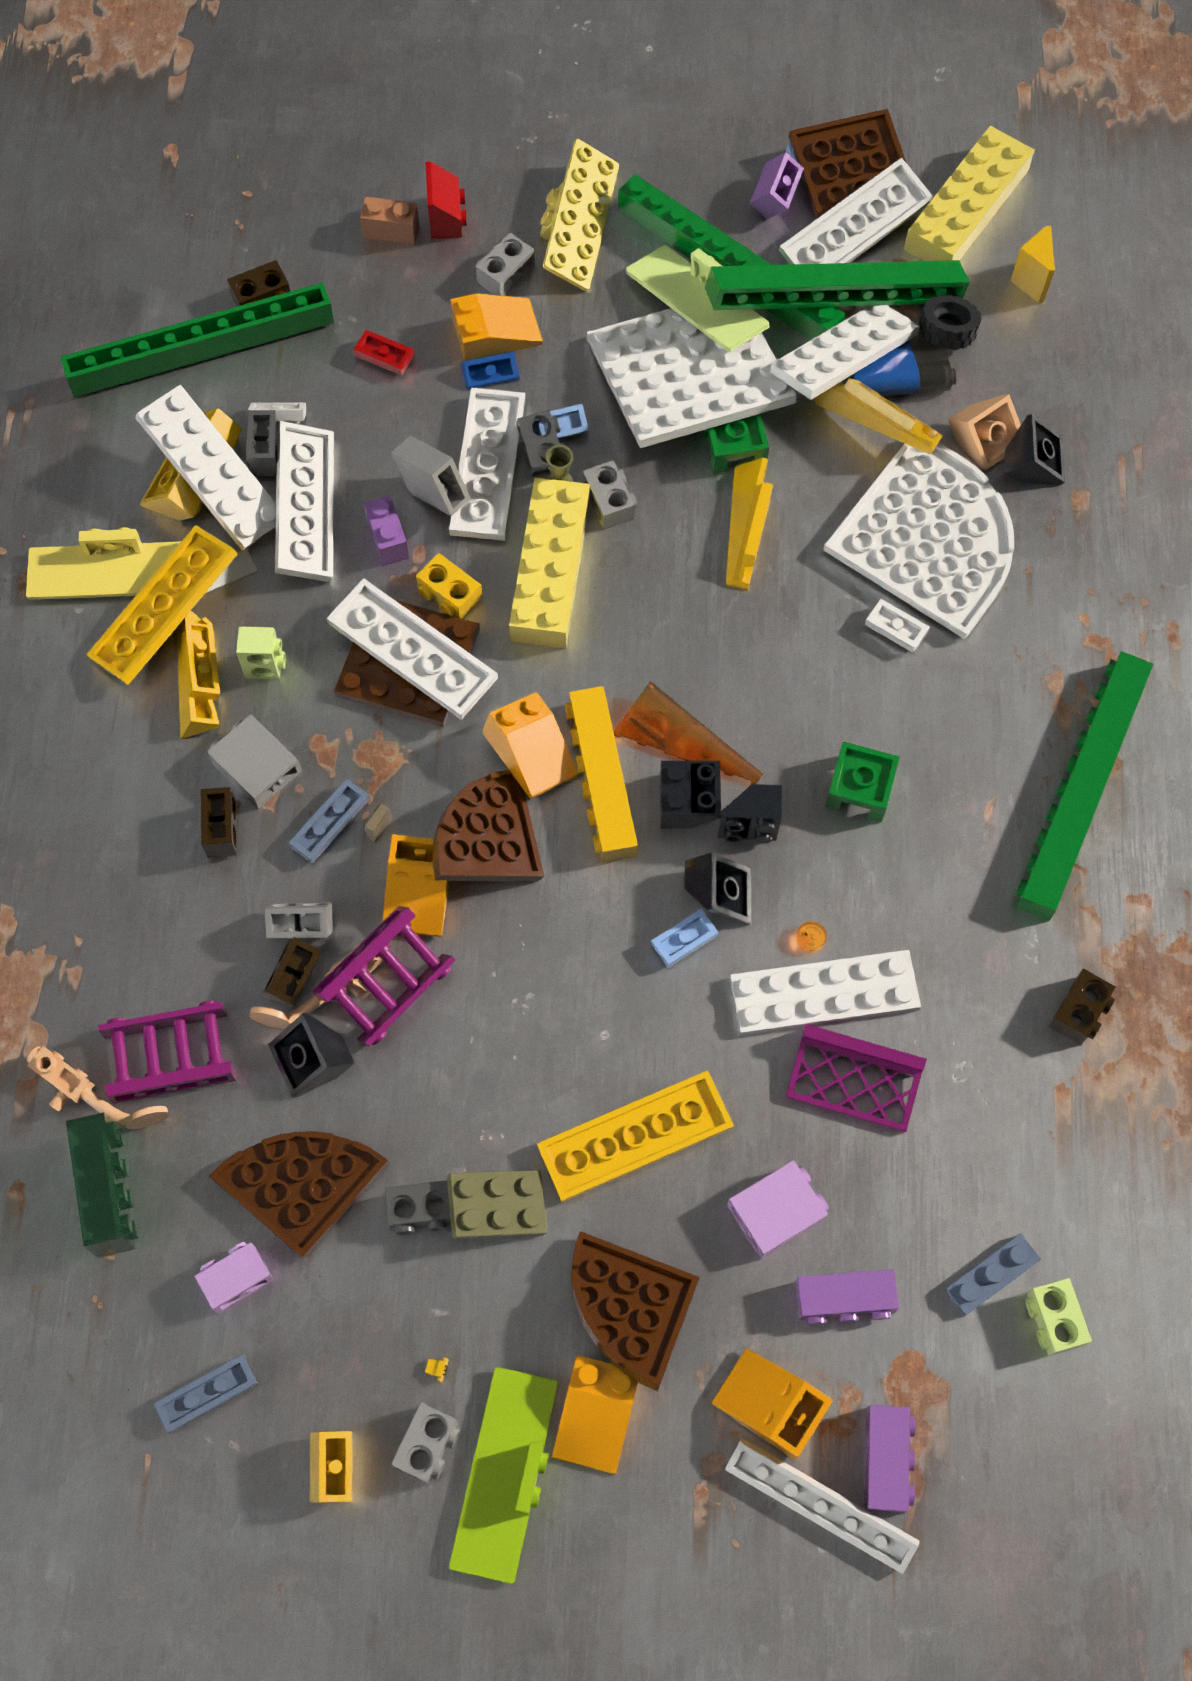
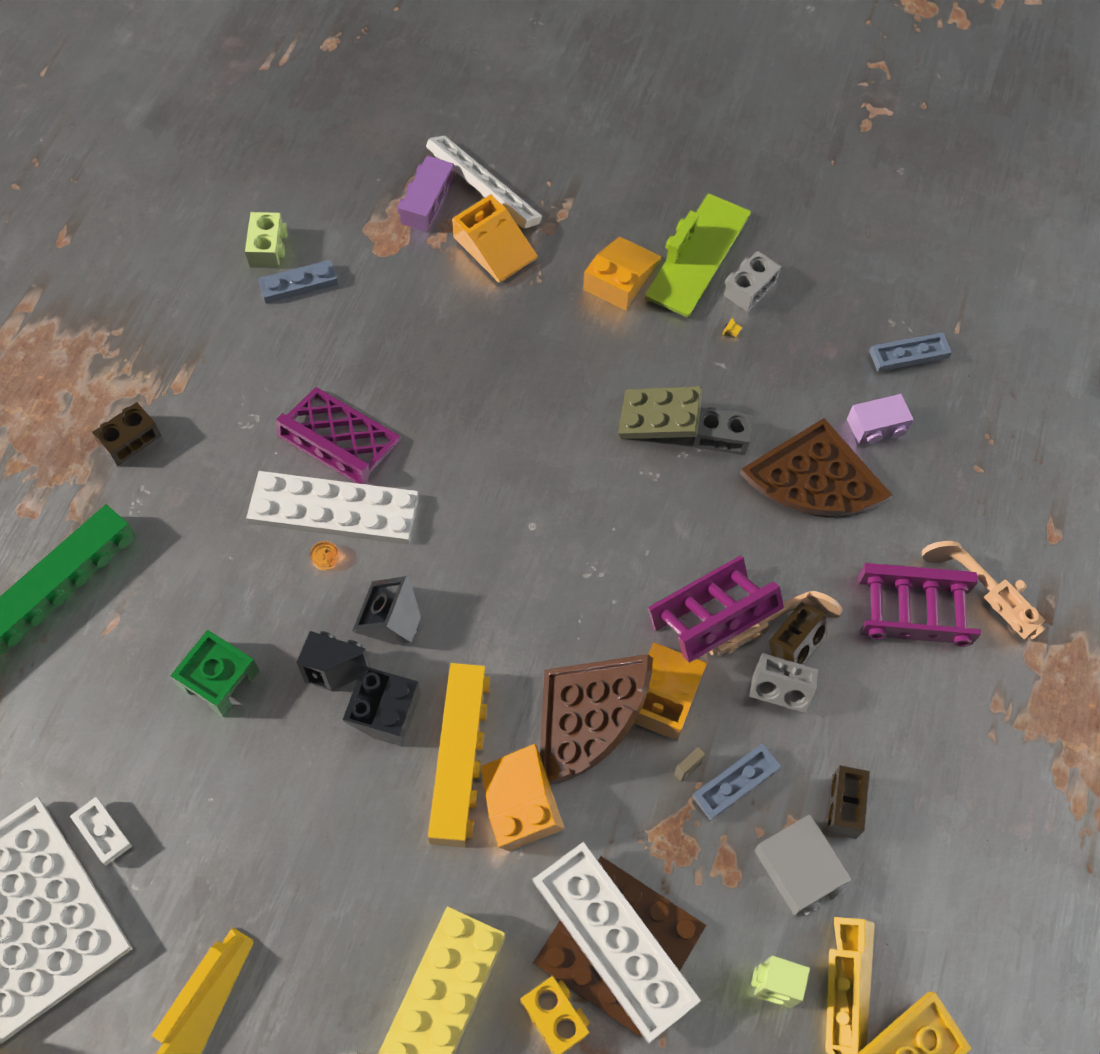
camera: 165 degrees left, 5 degrees down
clear green brick [66,1112,139,1258] -> none
black slope [268,1013,355,1098] -> none
yellow brick [310,1431,352,1503] -> none
yellow plate [537,1070,734,1203] -> none
reddish brown plate [571,1231,700,1392] -> none
clear orange wedge [613,681,763,784] -> none
light blue plate [651,909,718,968] -> none
lavender brick [727,1160,829,1259] -> none
medium lavender brick [795,1269,899,1325] -> none

